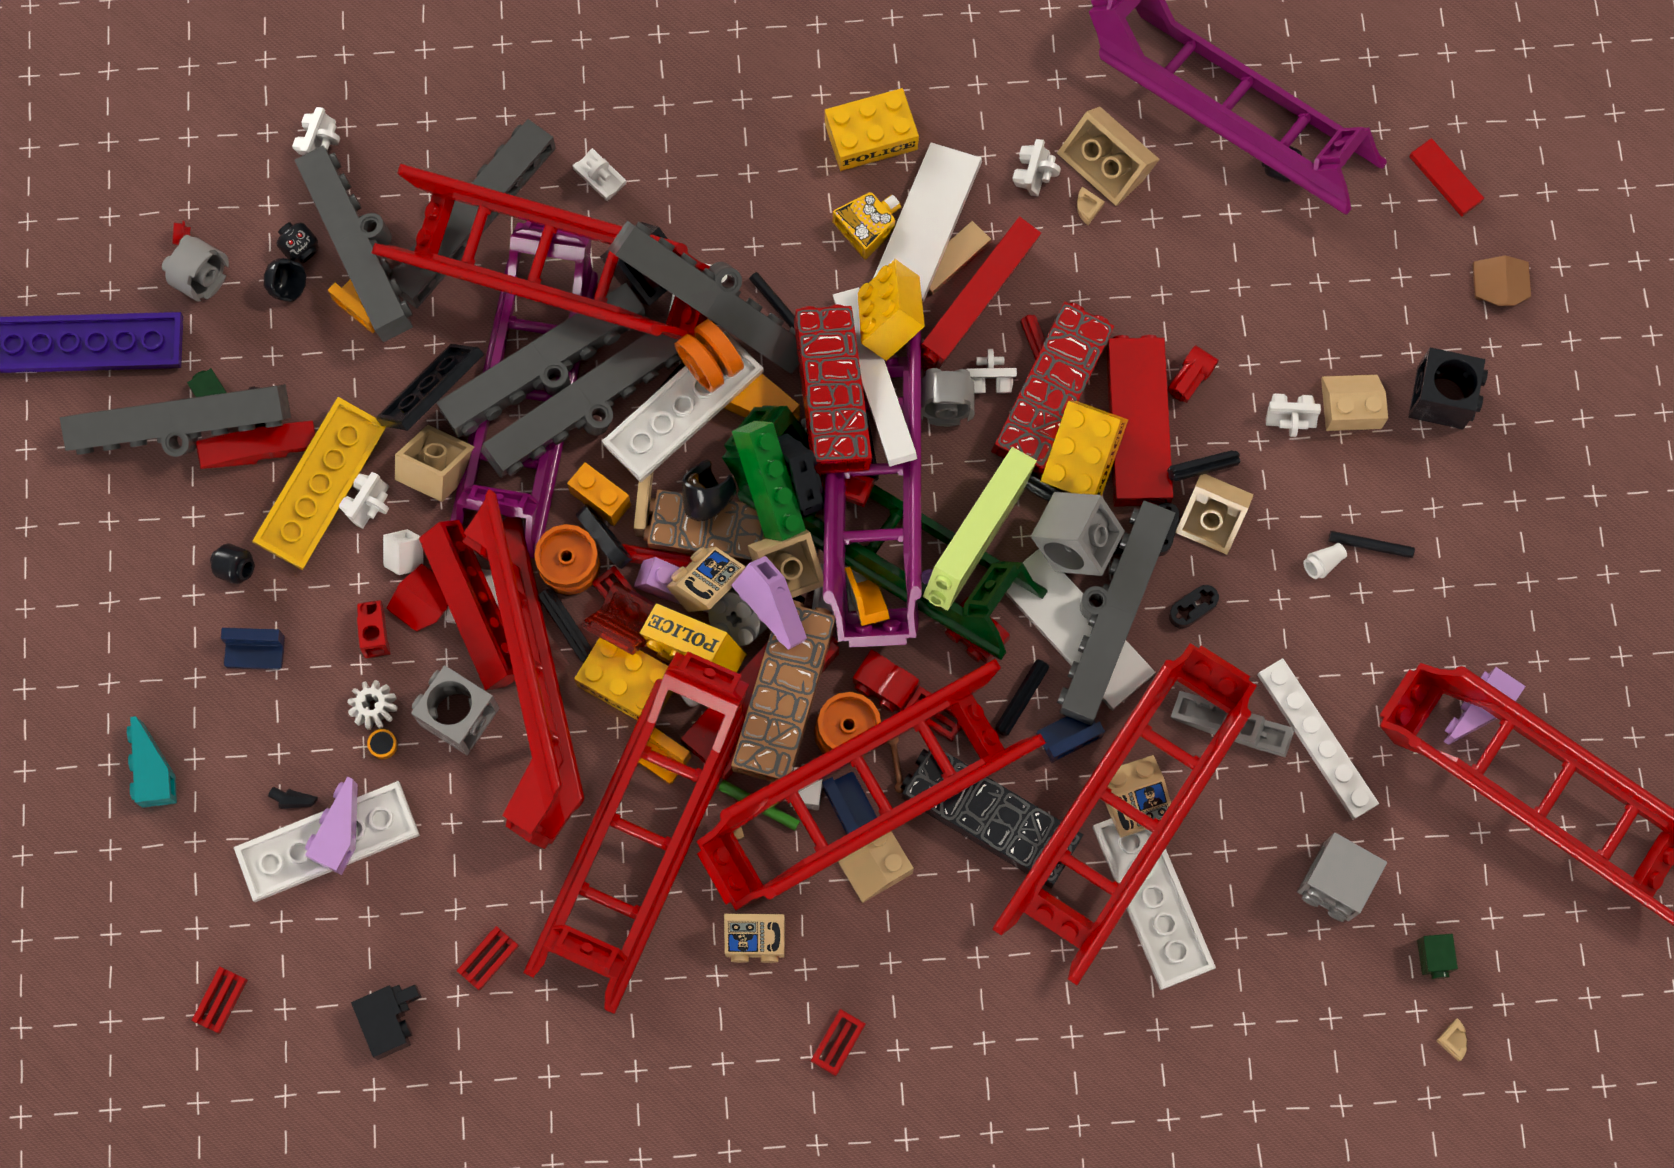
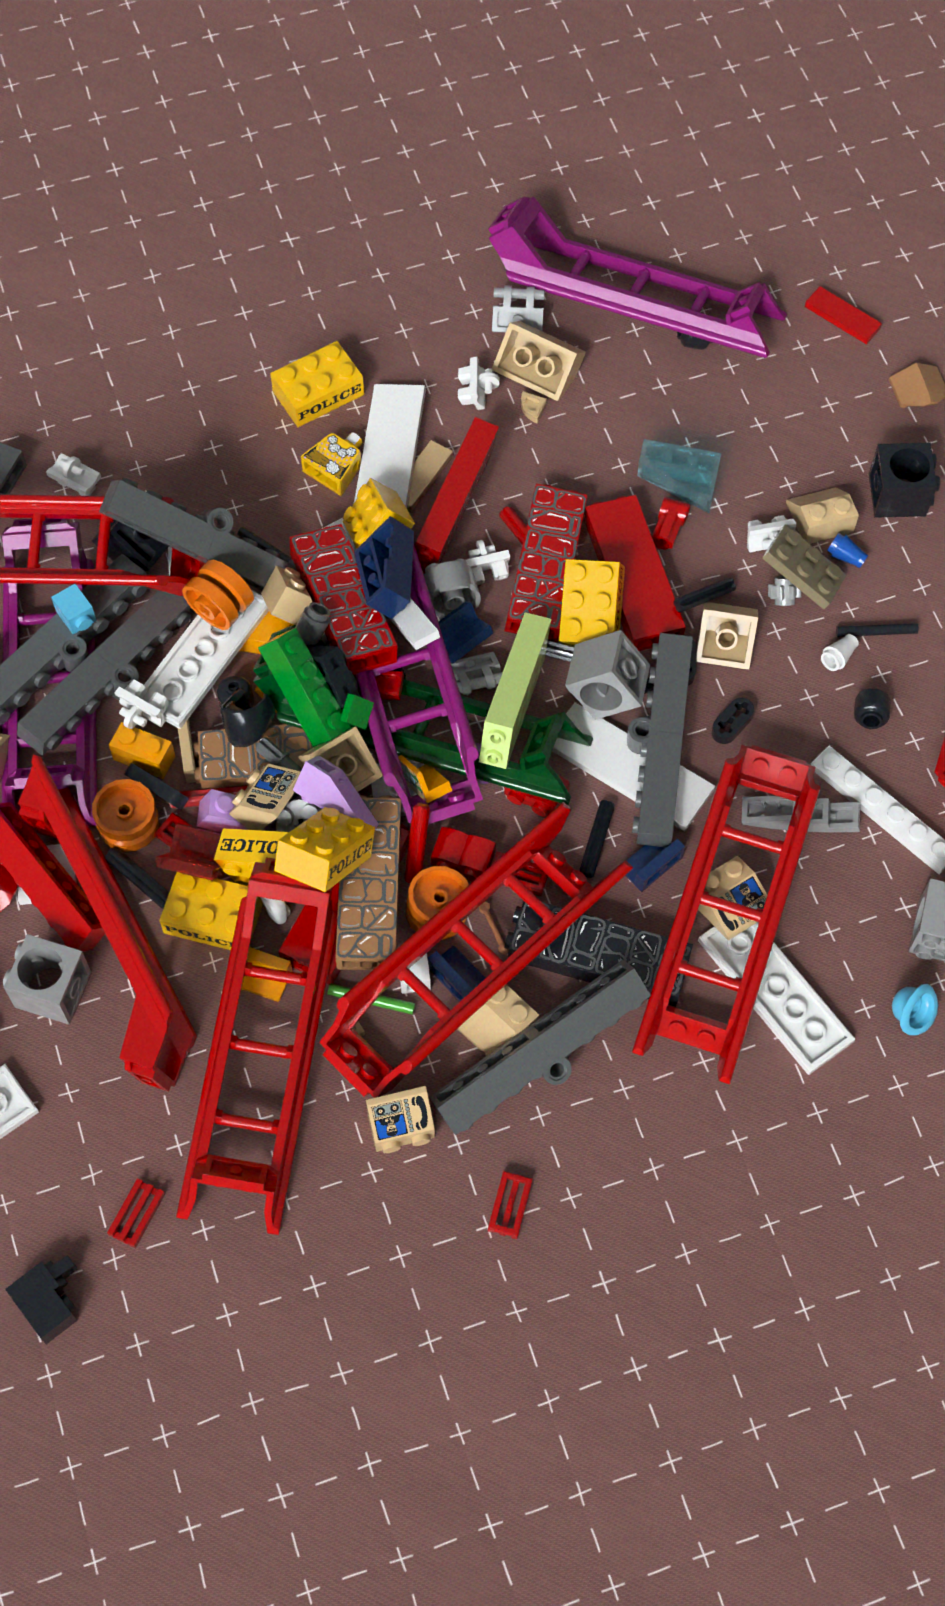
camera: 15 degrees left, 10 degrees down
none -> medium azure brick [51,584,97,634]
none -> white hips [115,679,169,729]
none -> black head [217,675,254,708]
none -> dark grey axle [255,737,302,772]
none -> tan slope [261,566,312,625]
none -> yellow brick [274,807,375,892]
none -> dark grey brick [295,602,330,645]
none -> green tile [340,693,374,730]
none -> dark blue wedge [354,516,414,619]
none -> red axle [404,803,430,883]
none -> dark grey hinge [429,960,651,1135]
none -> dark blue panel [438,601,494,664]
none -> light grey plate [451,652,503,695]
none -> plate [492,285,544,332]
none -> clear light blue wedge [637,439,721,513]
none -> dark tan plate [762,524,846,609]
none -> light grey gear [768,576,801,606]
none -> blue cone [827,533,868,568]
none -> black head [854,688,891,729]
none -> medium azure hat [892,984,938,1035]

